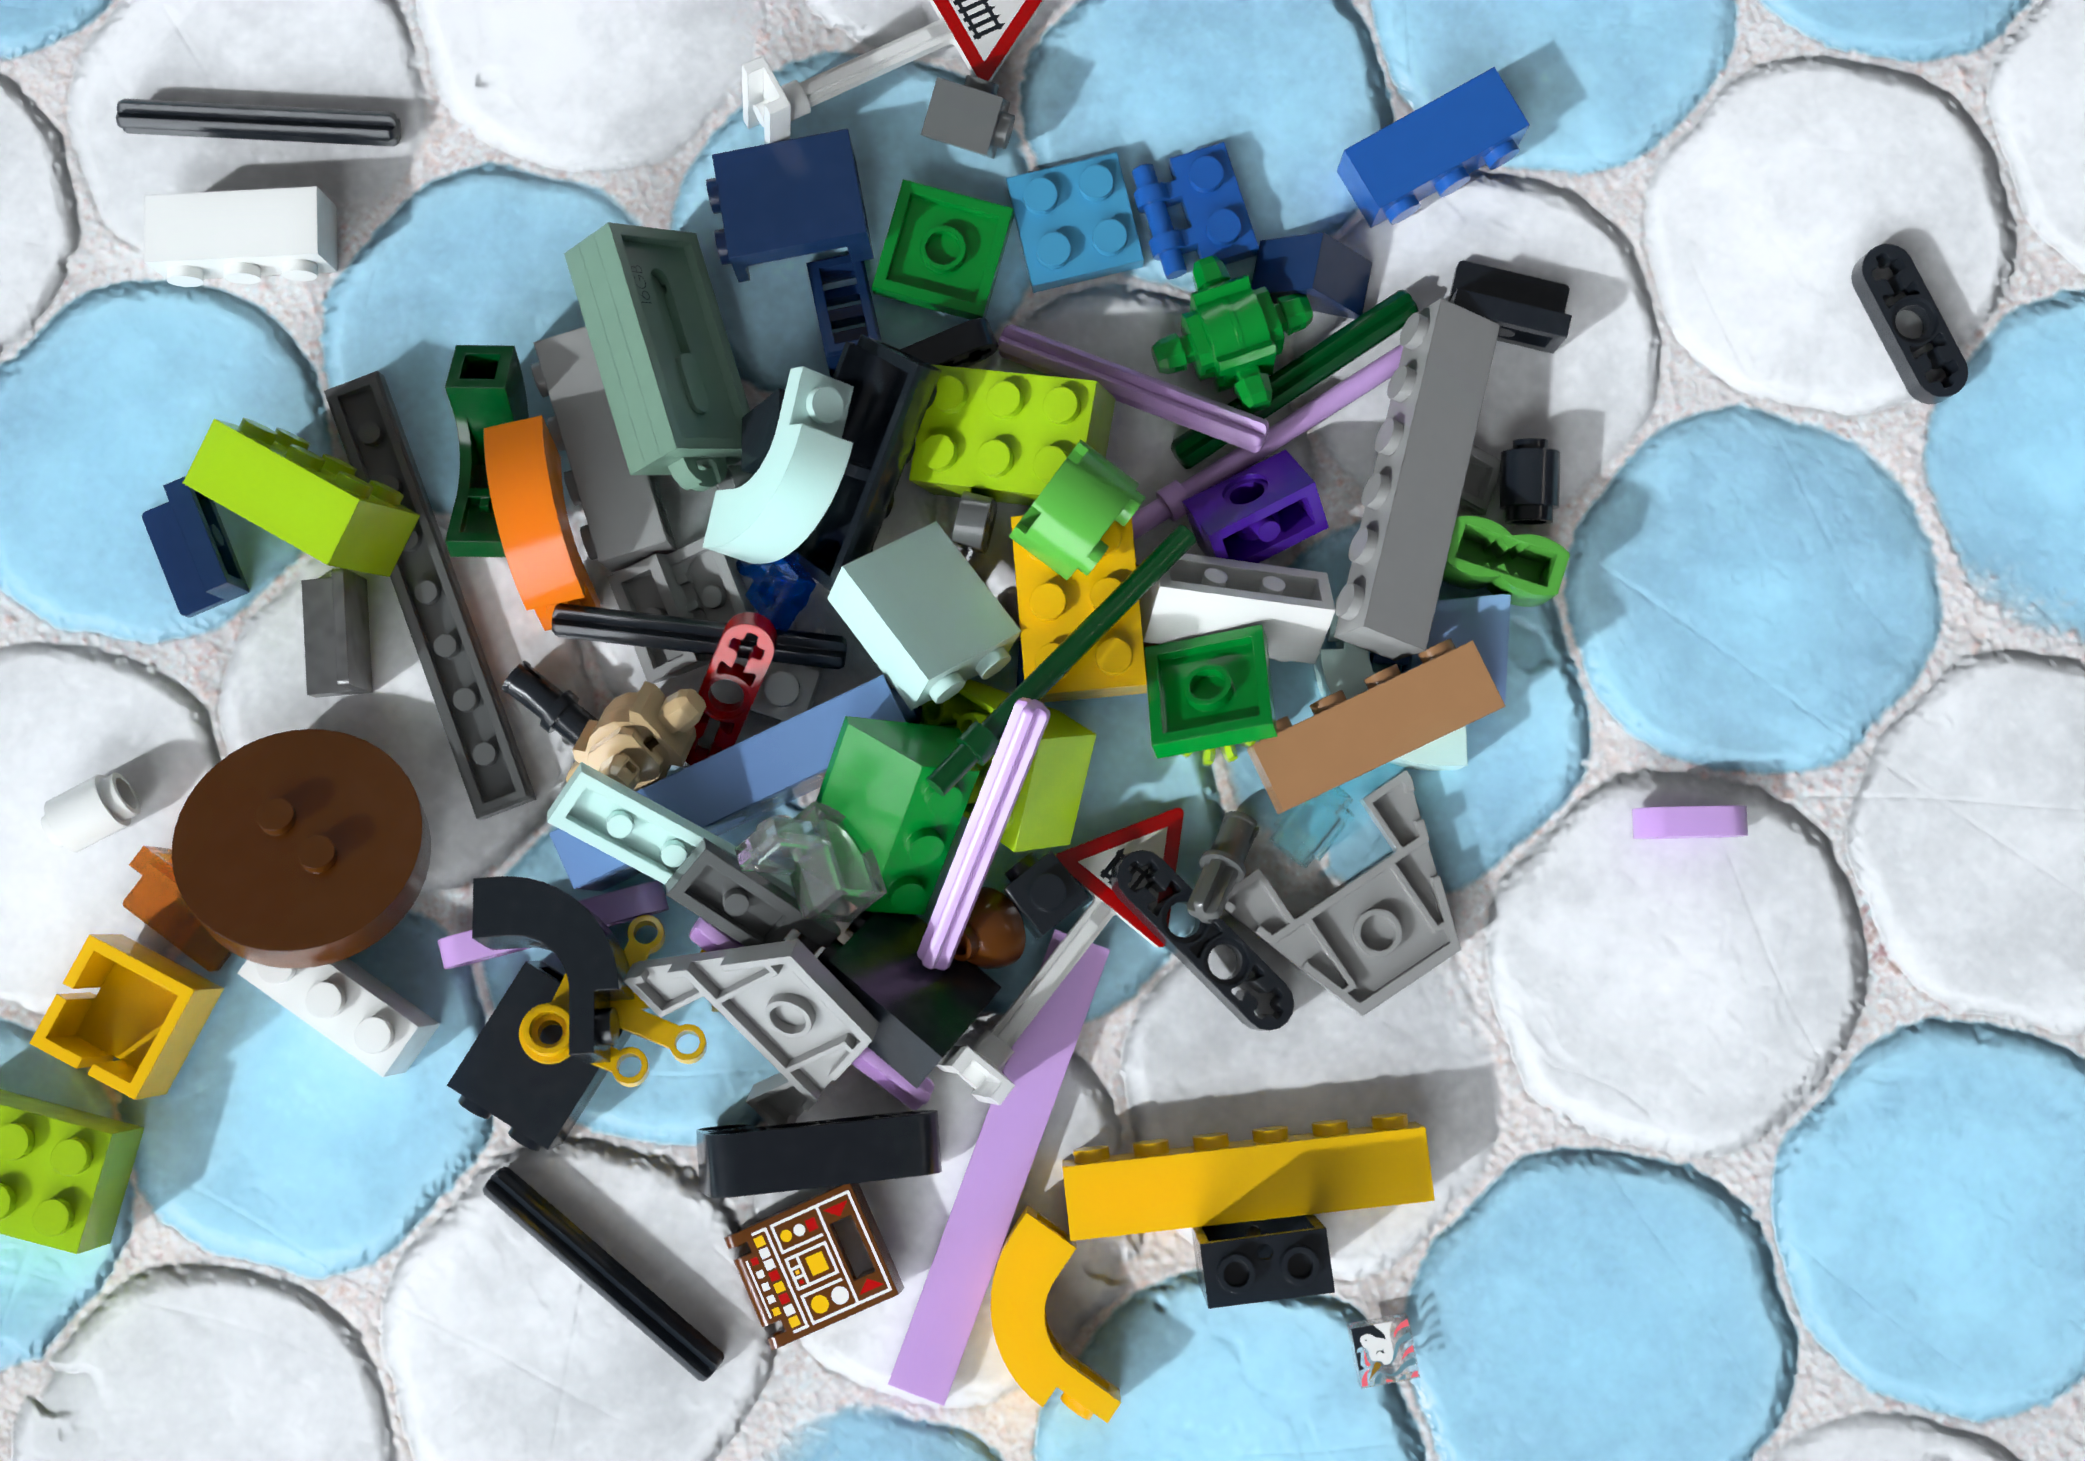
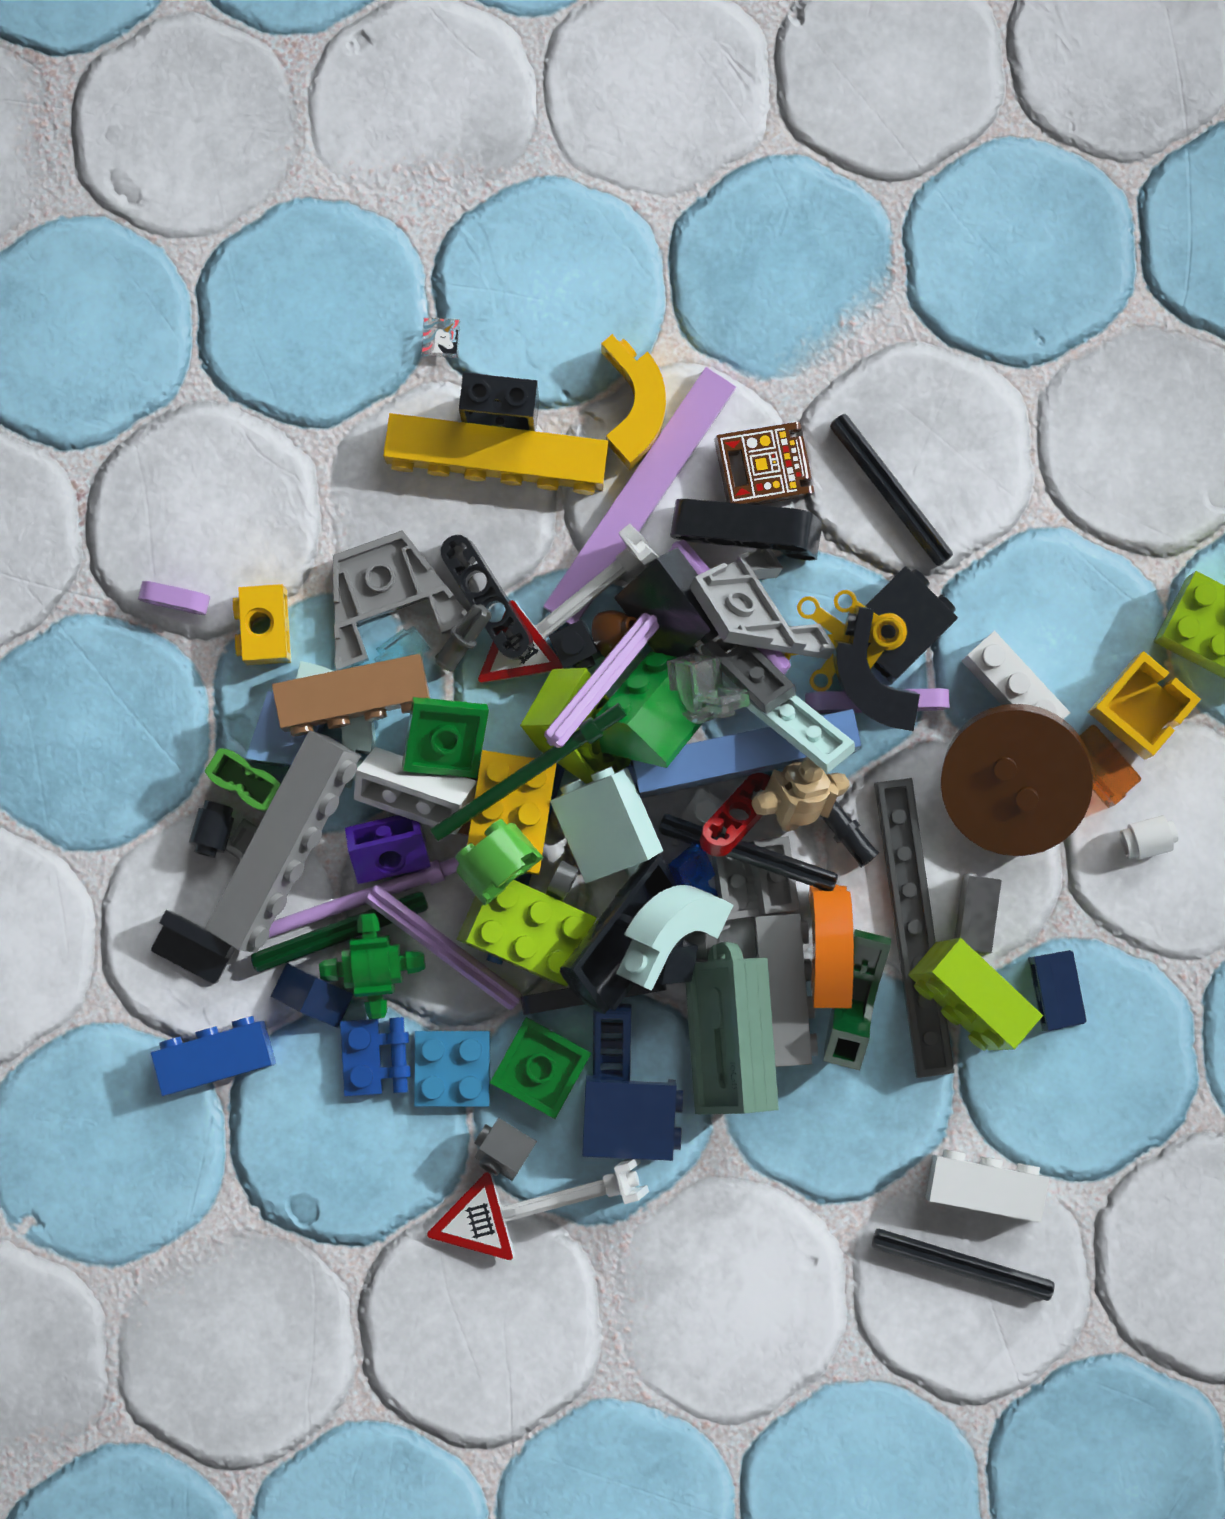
camera: 175 degrees left, 0 degrees up
none -> yellow brick [233,584,291,665]

